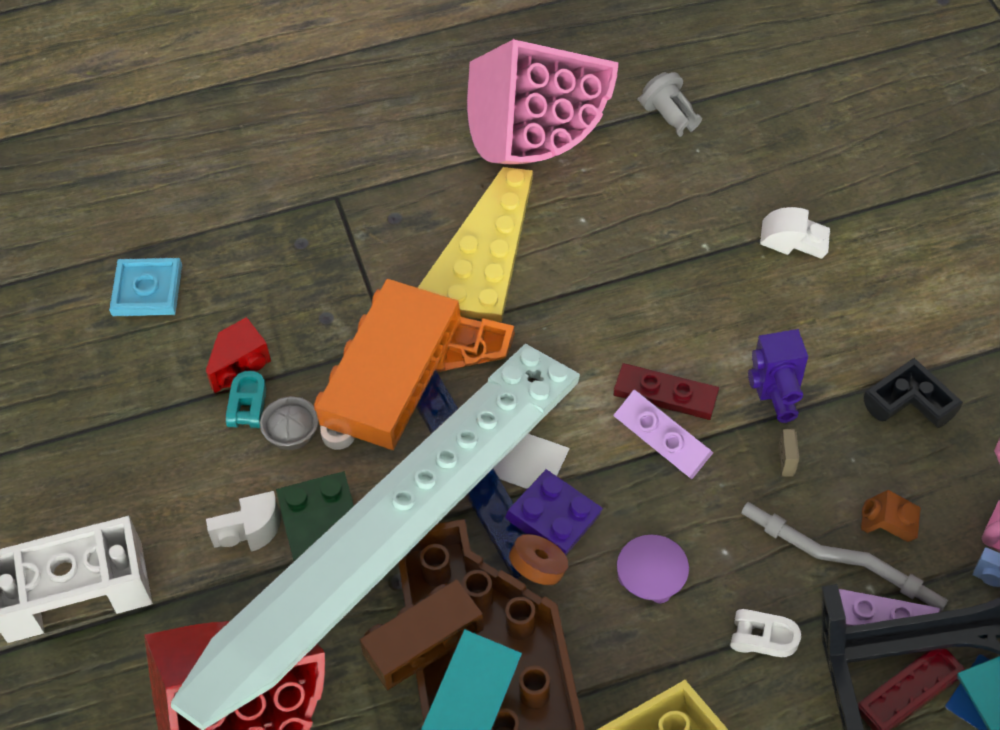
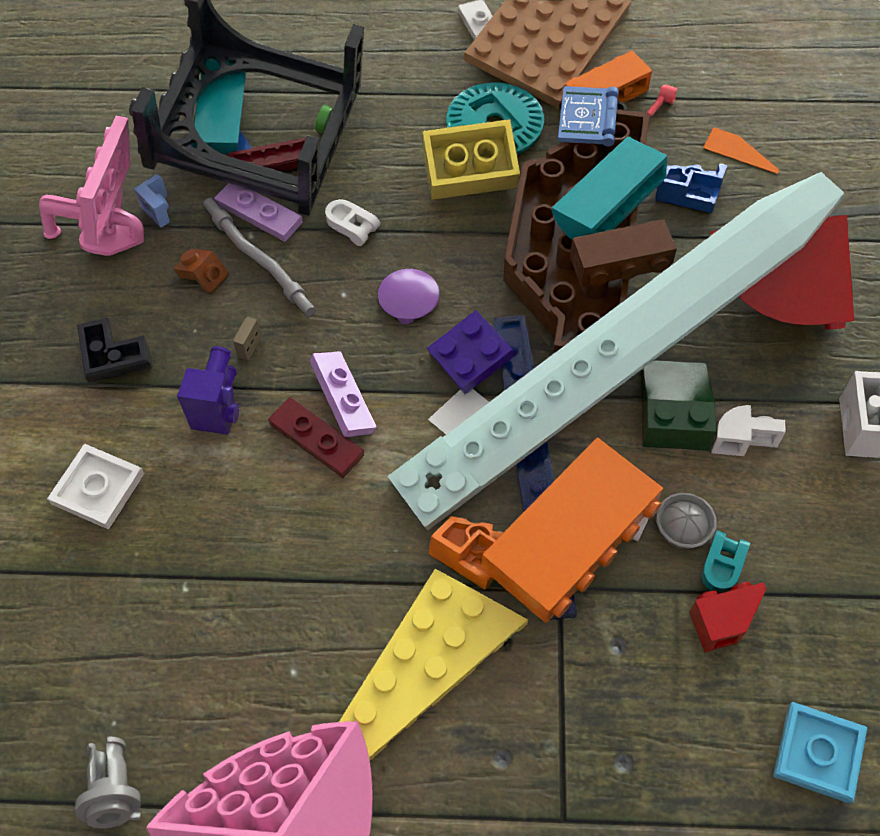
camera: 160 degrees left, 5 degrees up
dark orange piece [509,534,568,585] -> none
white brick [760,207,830,259] -> none
none -> white plate [47,444,145,530]

